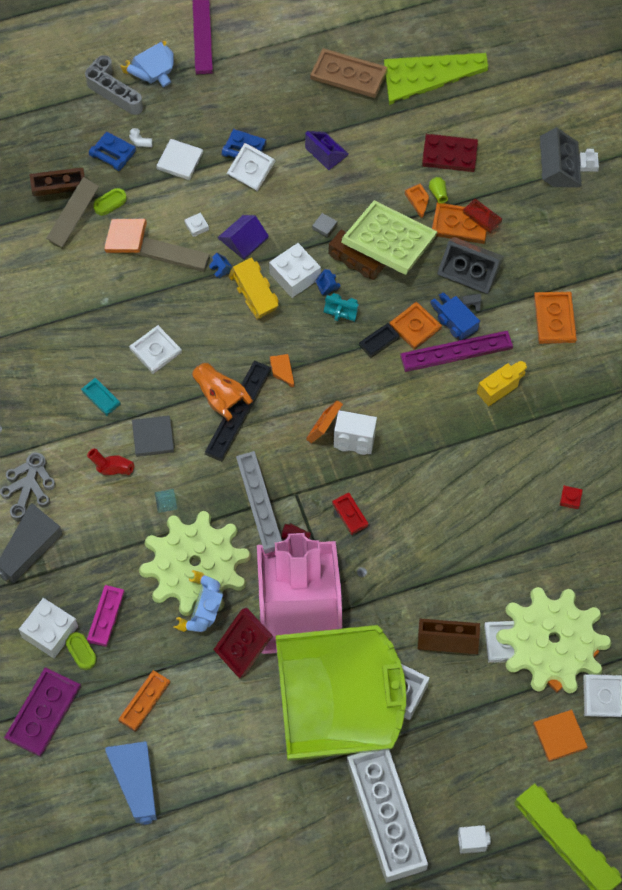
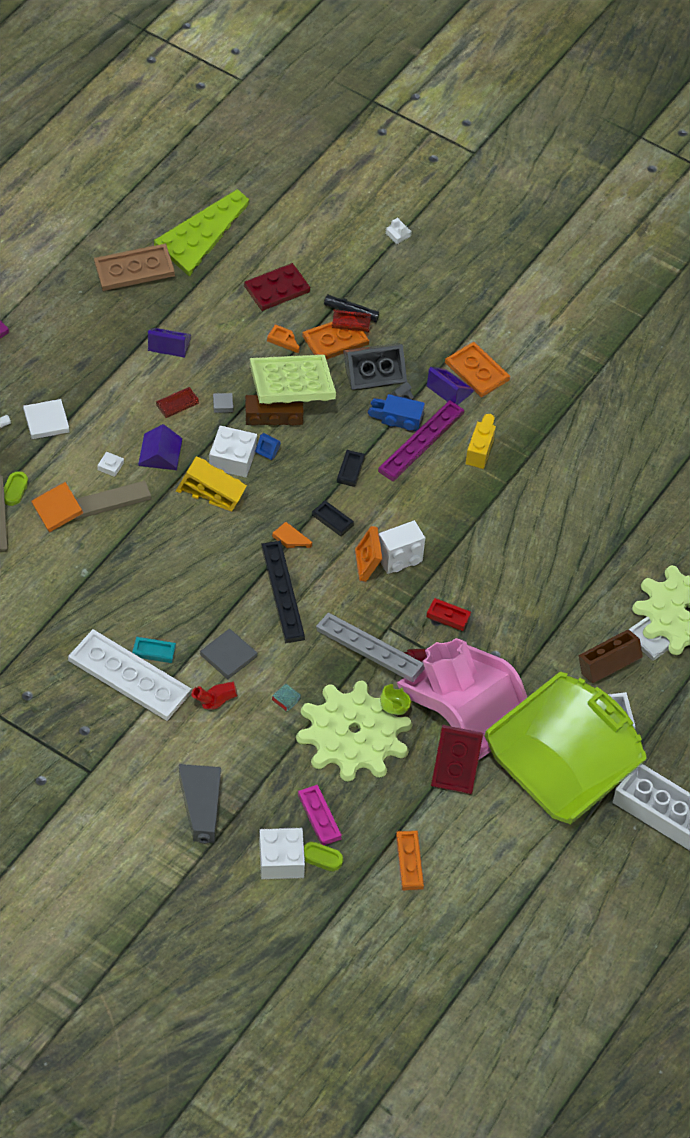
camera: 40 degrees left, 10 degrees down
light grey plant [0,452,55,521] -> none
magenta tile [4,667,81,757] -> none
medium blue slope [105,741,157,825] -> none
white tile [129,325,182,374] -> none
light blue torso [173,570,223,632] -> none
orange animal [192,363,253,421] -> none
blue tile [209,253,232,278] -> none
blue plate [222,129,266,158] -> none
white tile [227,143,275,191] -> none
teal hips [323,293,359,321] -> none
orange tile [389,301,442,350] -> none
lime cone [429,177,448,204] -> none
dark grey slope [540,127,582,187] -> none
red plate [559,485,583,509] -> none
none -> white plate [68,629,192,721]
none -> clear red tile [156,387,199,418]
none -> black tile [312,500,354,537]
none -> black pin [324,294,380,323]
none -> lime hair [380,684,411,715]
none -> dark purple slope [427,367,474,405]

